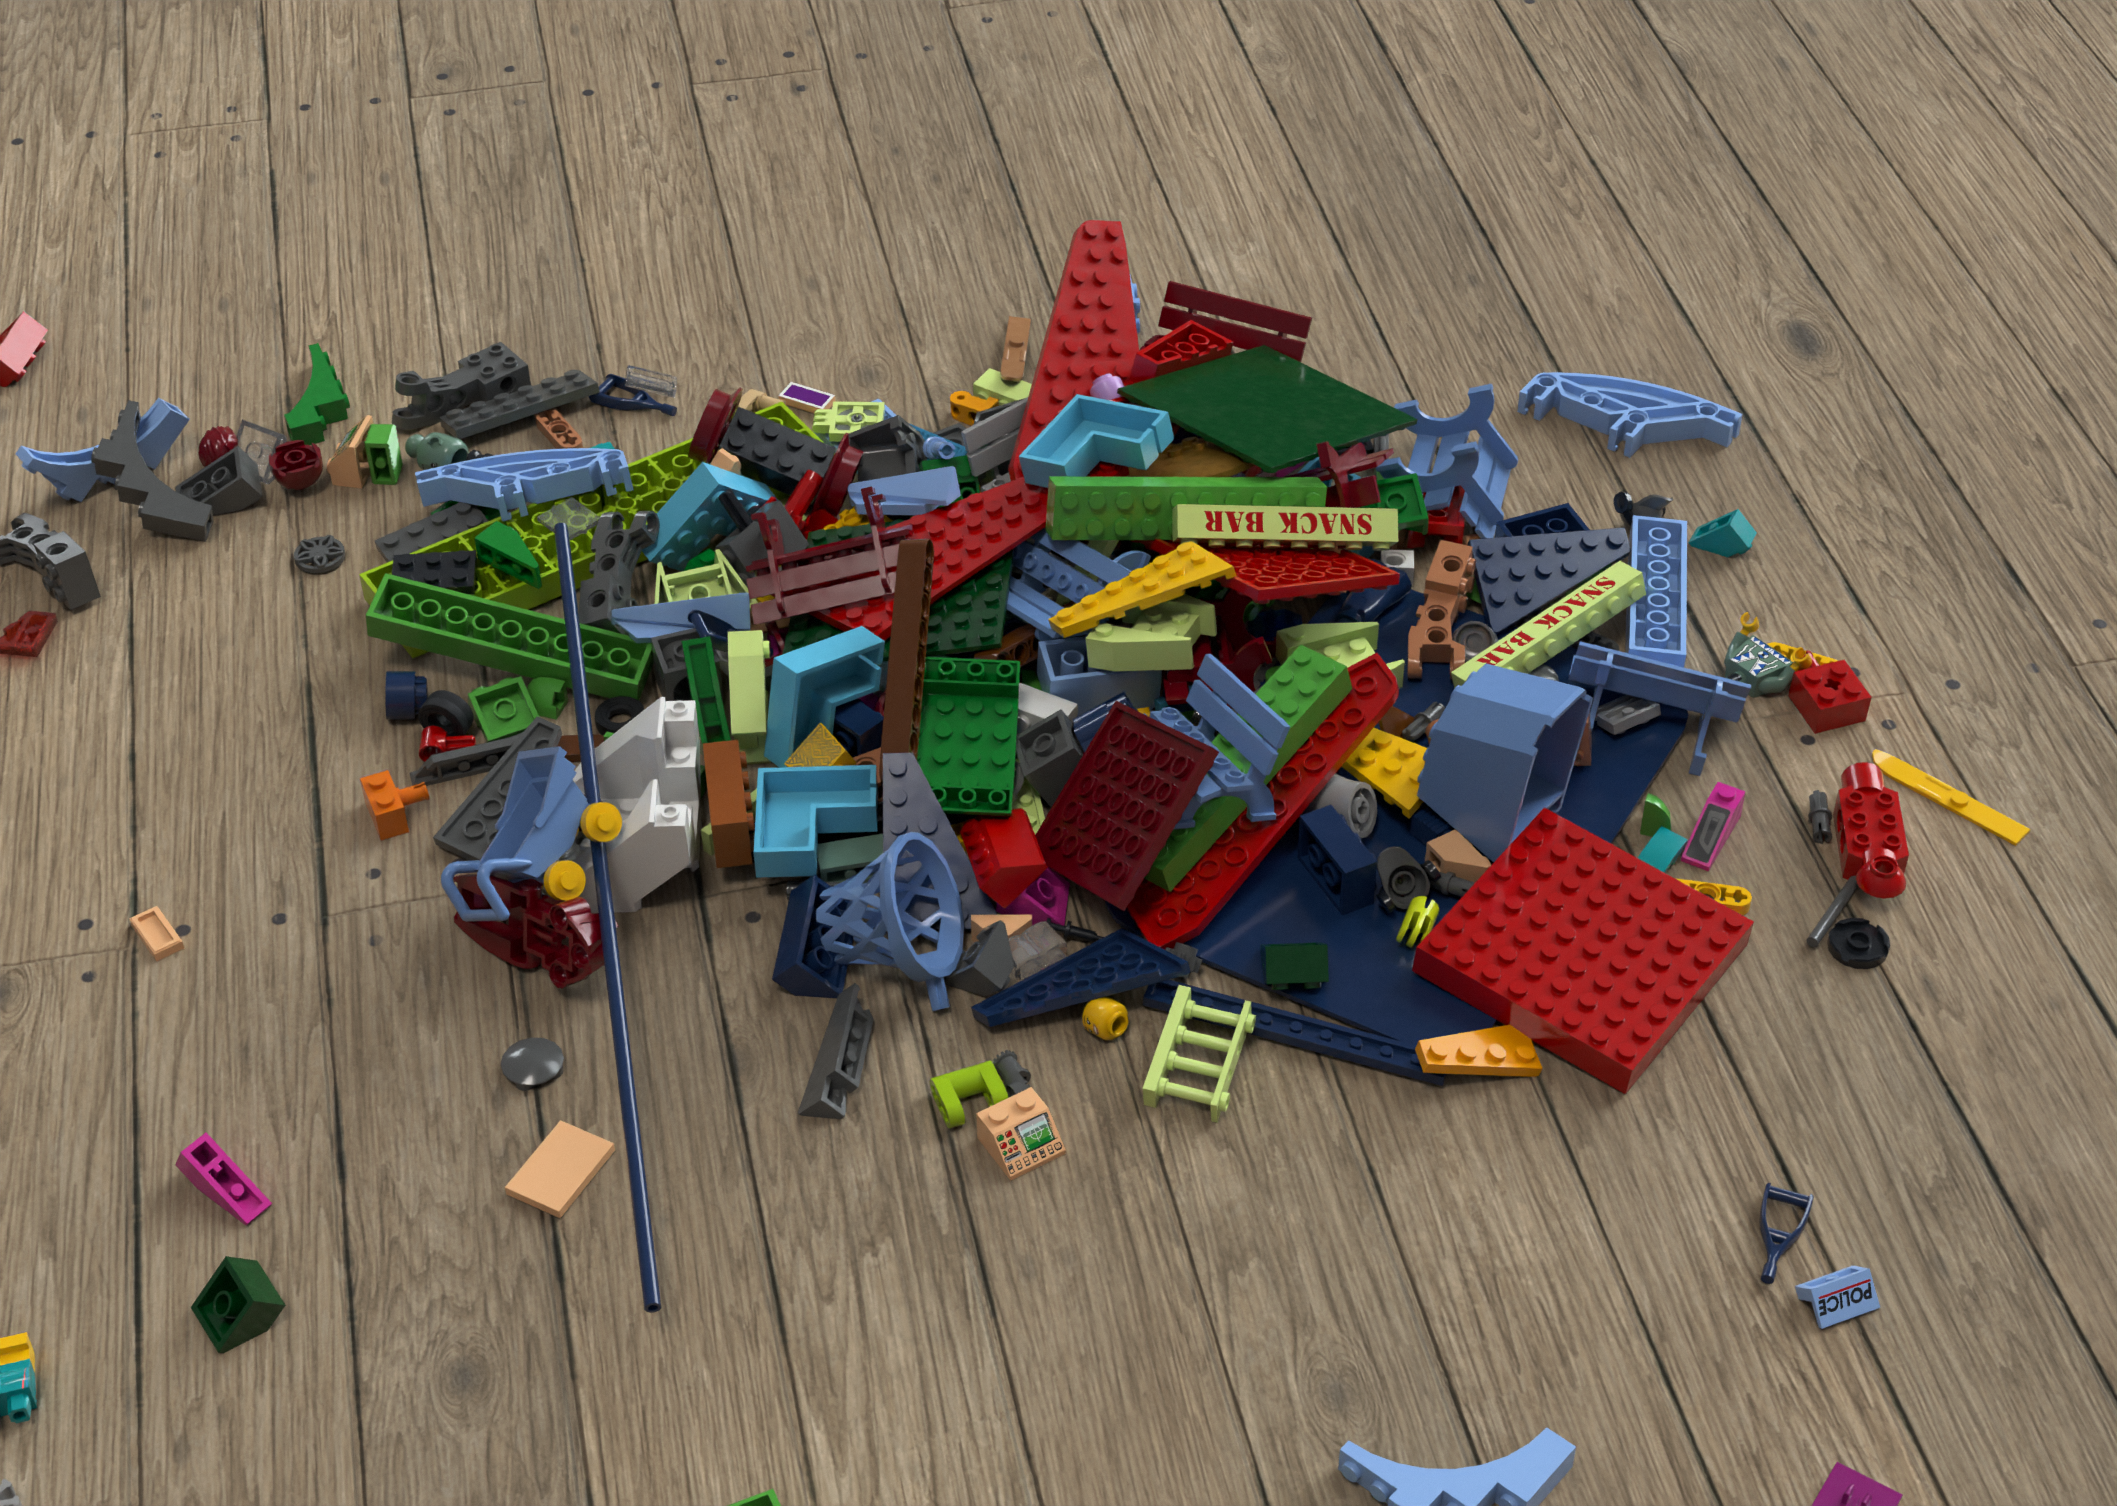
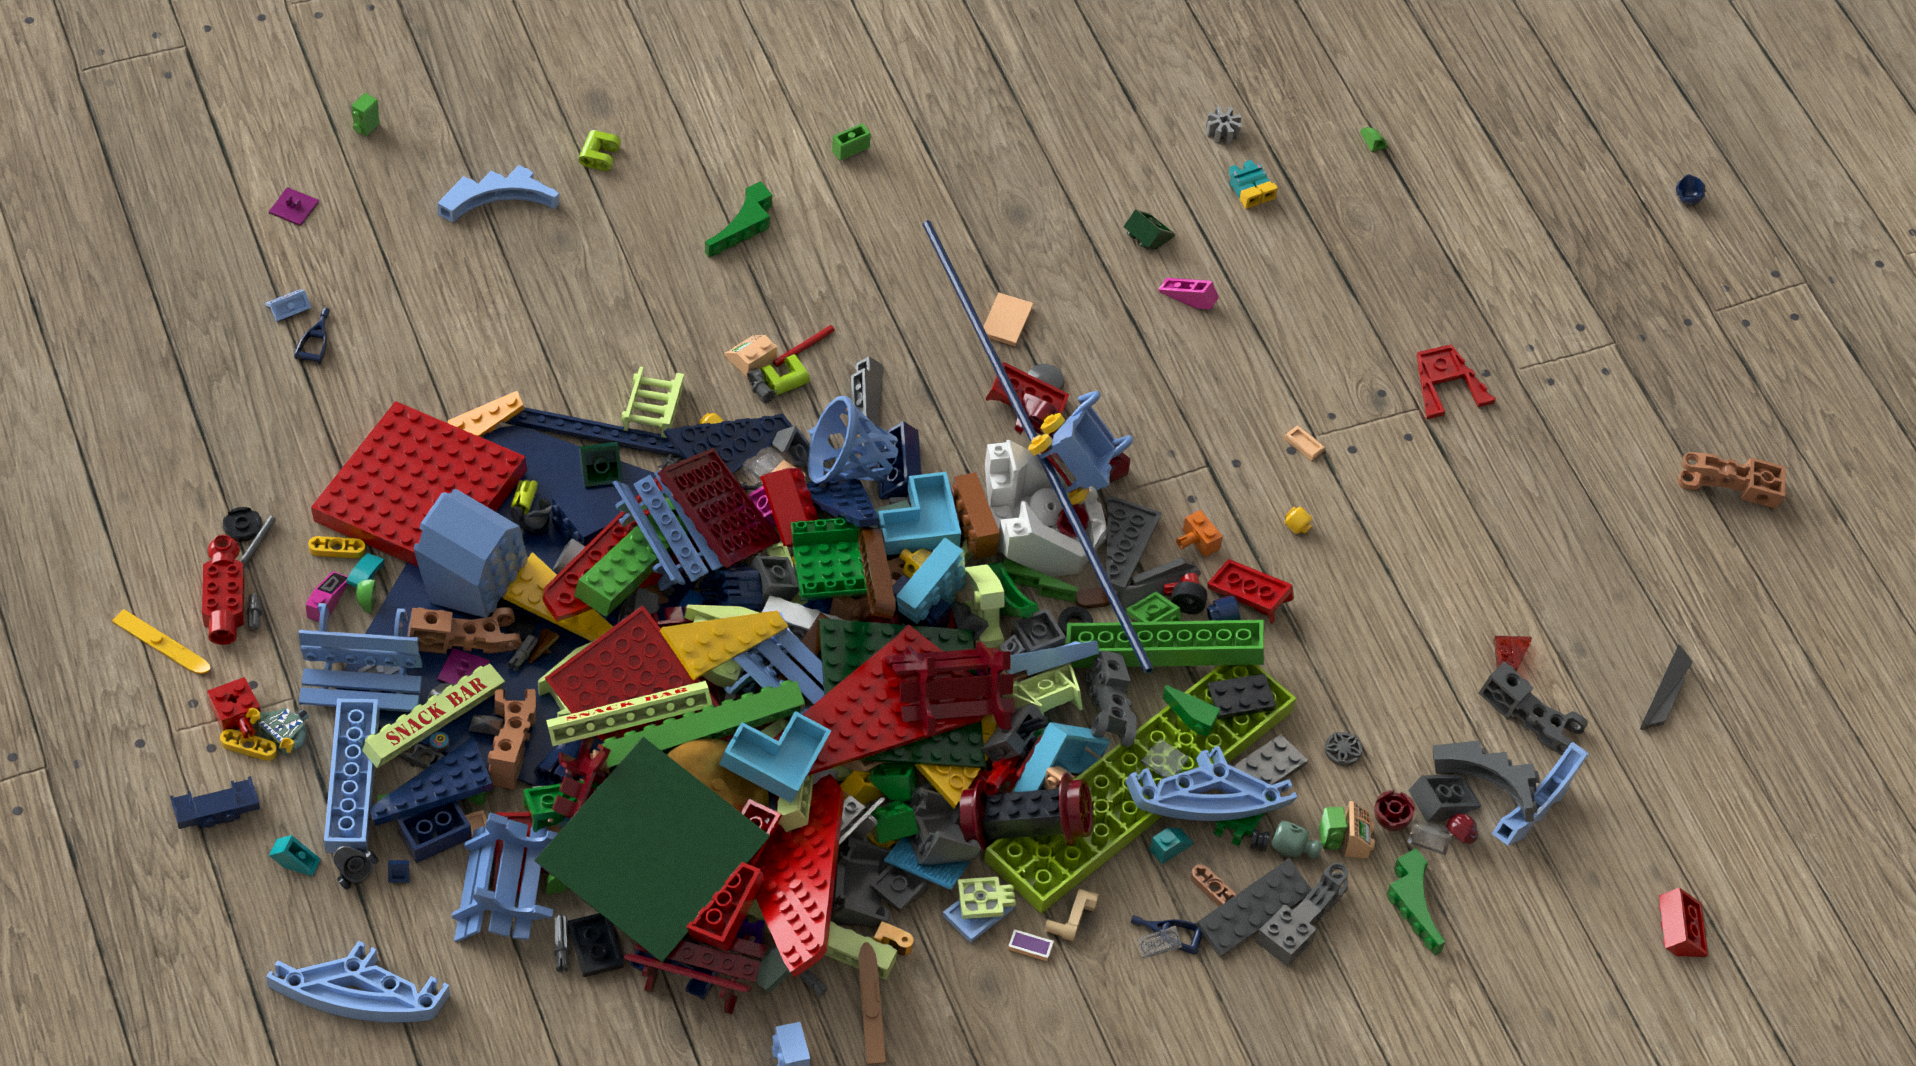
camera: 165 degrees right, 10 degrees up
dark blue piece [688,610,773,657] -> none
light blue wedge [847,466,961,515] -> none
light blue pin [922,436,955,460] -> none
lavender head [1090,373,1124,400] -> none
none -> dark blue bracket [170,776,260,829]
none -> dark blue tile [388,860,410,883]
none -> green arch [705,181,773,257]
none -> red bar [773,325,835,367]
none -> red plate [986,362,1069,415]
none -> red plate [1207,559,1294,624]
none -> yellow head [1284,506,1312,534]

